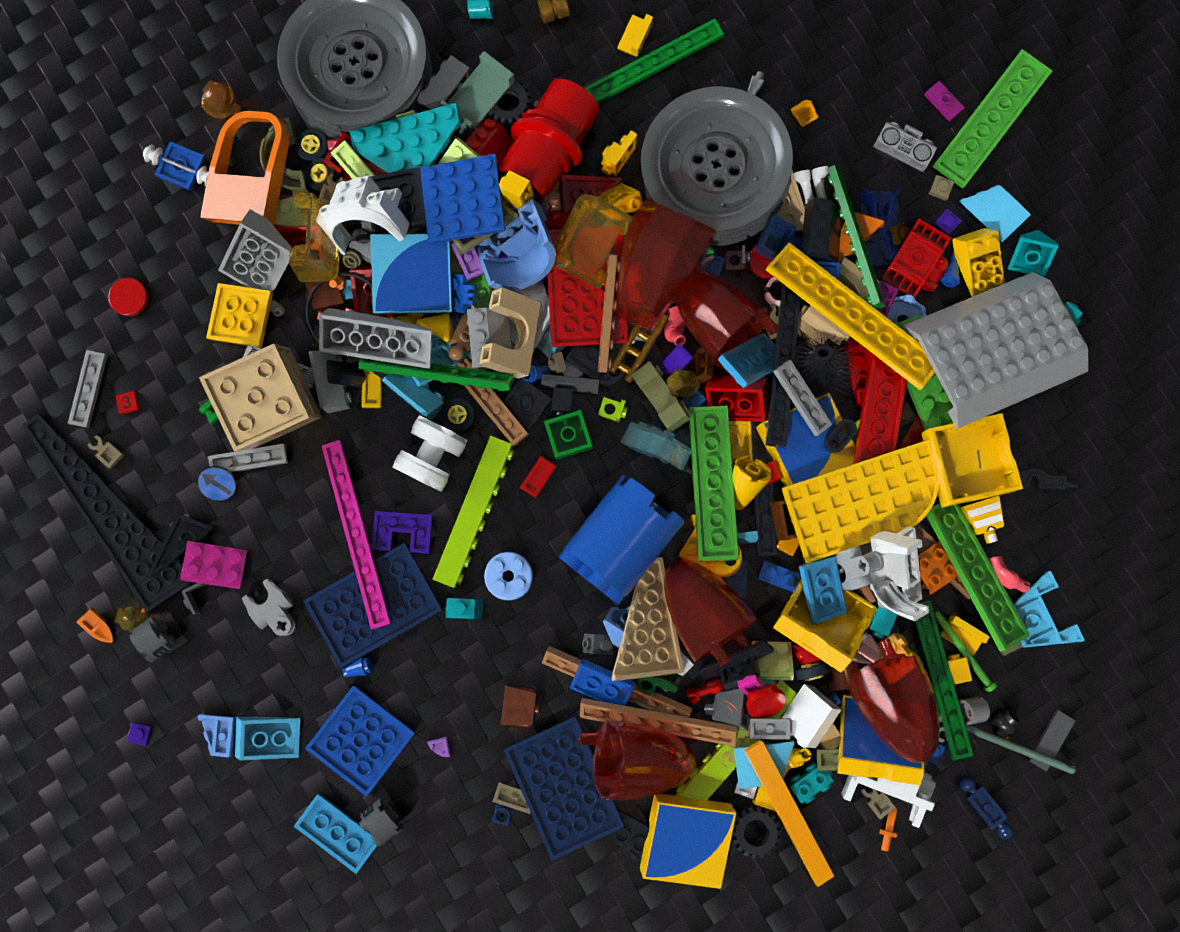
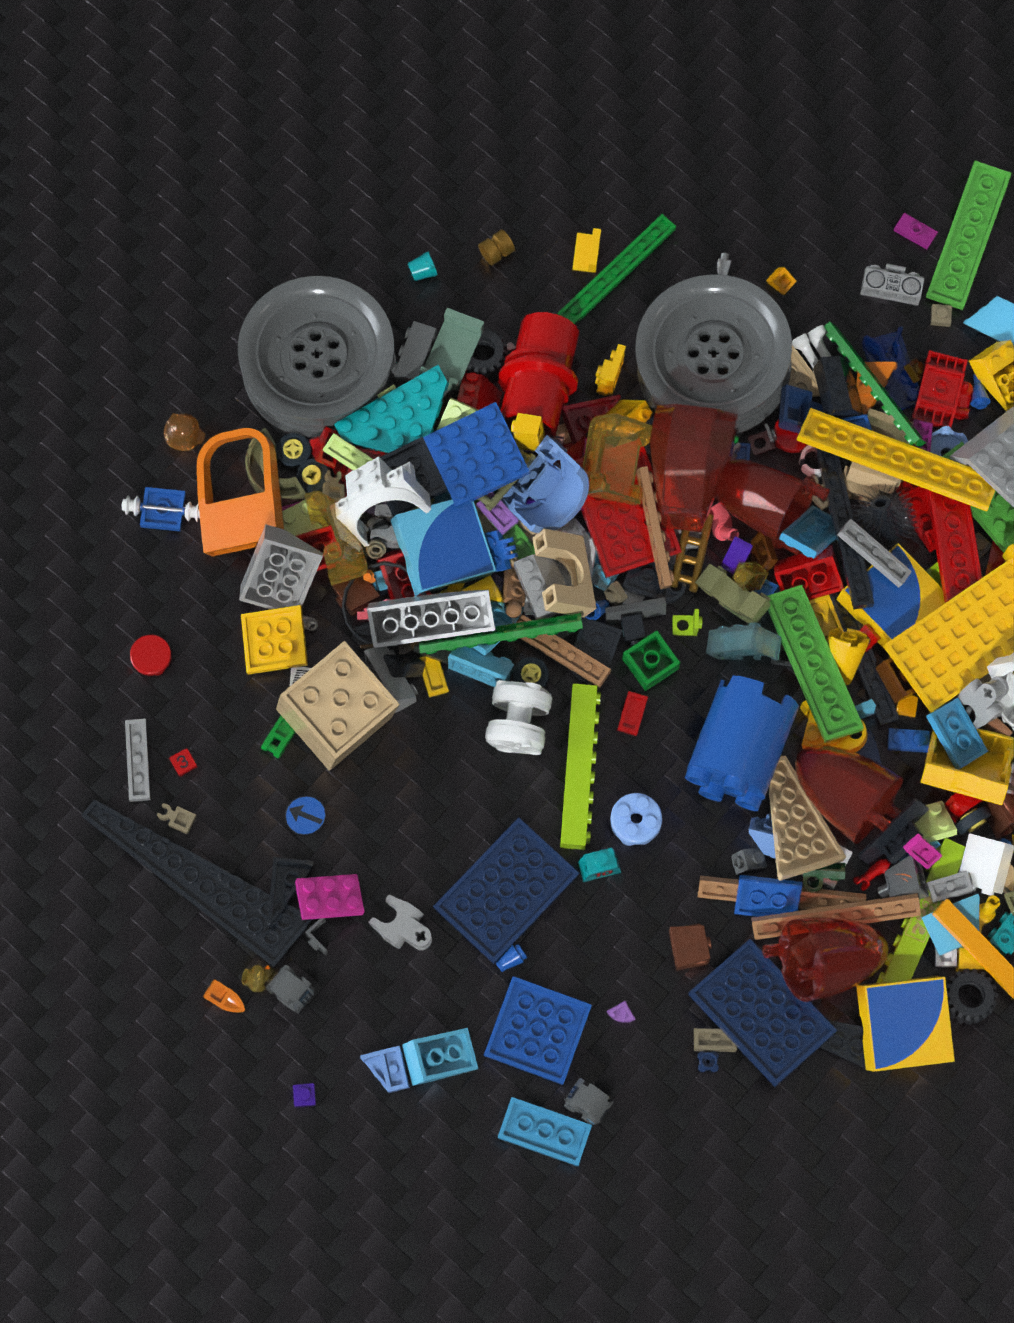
camera: 25 degrees left, 10 degrees down
light grey plate [208,444,288,473] -> none
dark pink plate [322,440,391,630] -> none
dark purple plate [371,511,433,554] -> none
red tile [746,684,786,718] -> none
black plate [824,419,857,454] -> none
dark purple plate [934,209,961,236] -> none

